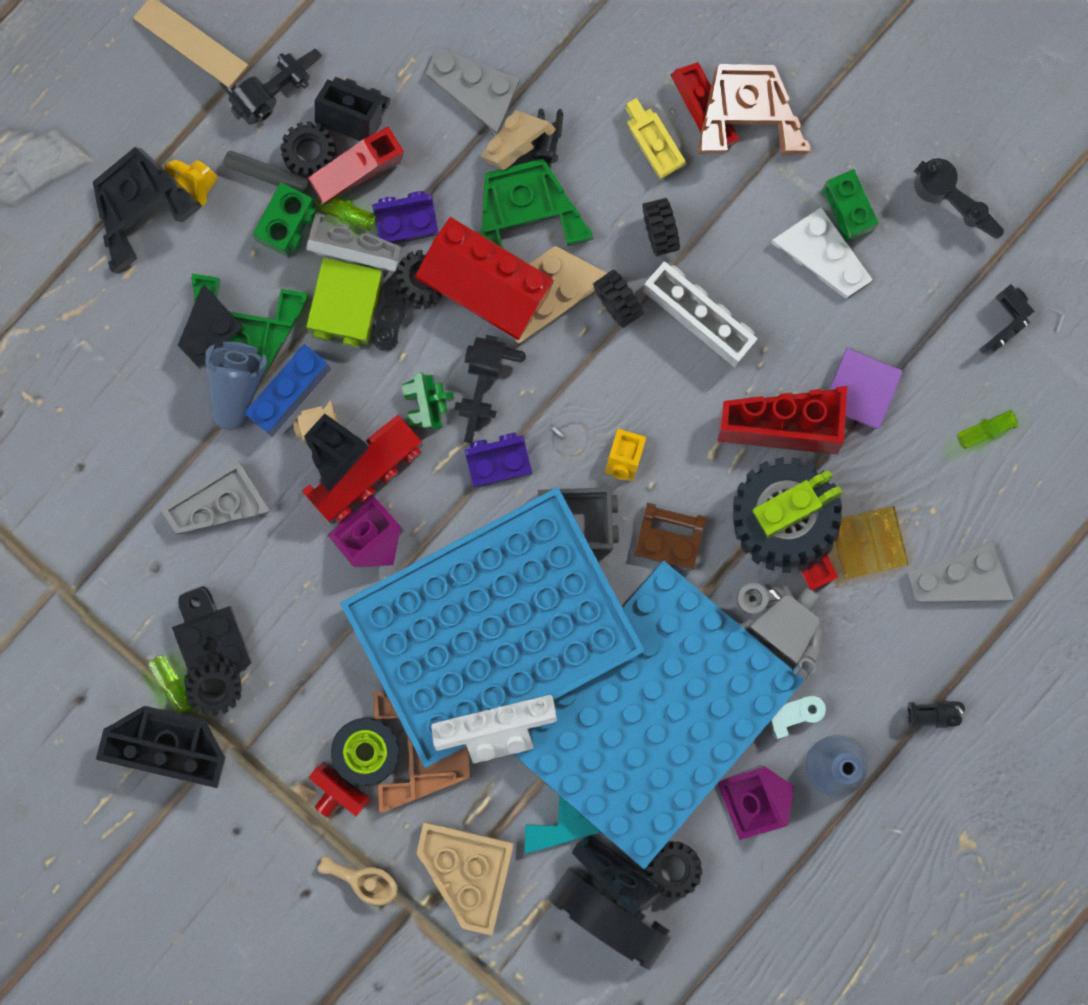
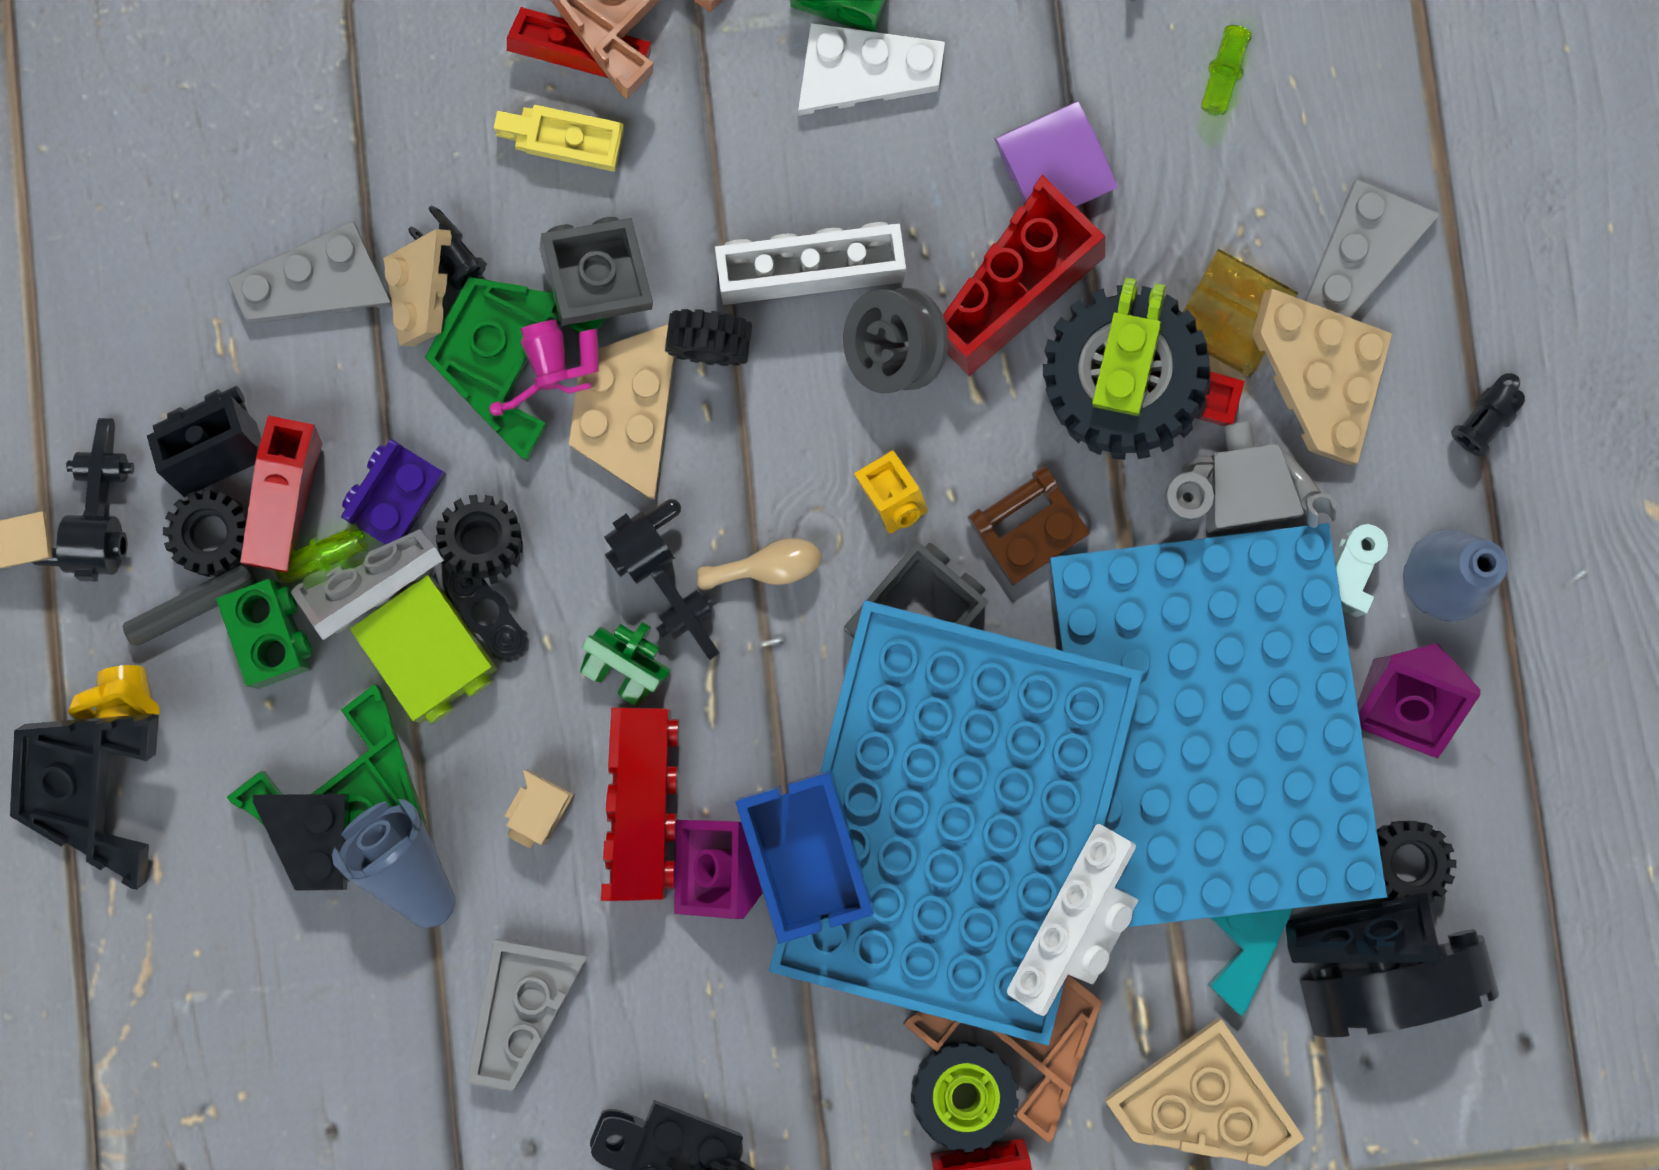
camera: 50 degrees left, 0 degrees up
blue brick [244,344,331,437] -> none
black wing [304,413,369,492] -> none
red slope [415,217,554,341] -> none
dark purple bracket [464,432,532,488] -> none
black tyre [642,198,680,257] -> none
none -> dark pink piece [489,319,599,416]
none -> dark grey plate [539,217,653,326]
none -> tan piece [697,538,822,591]
none -> blue piece [735,770,874,944]
none -> dark grey wheel [843,288,948,393]
none -> tan plate [1252,289,1392,465]

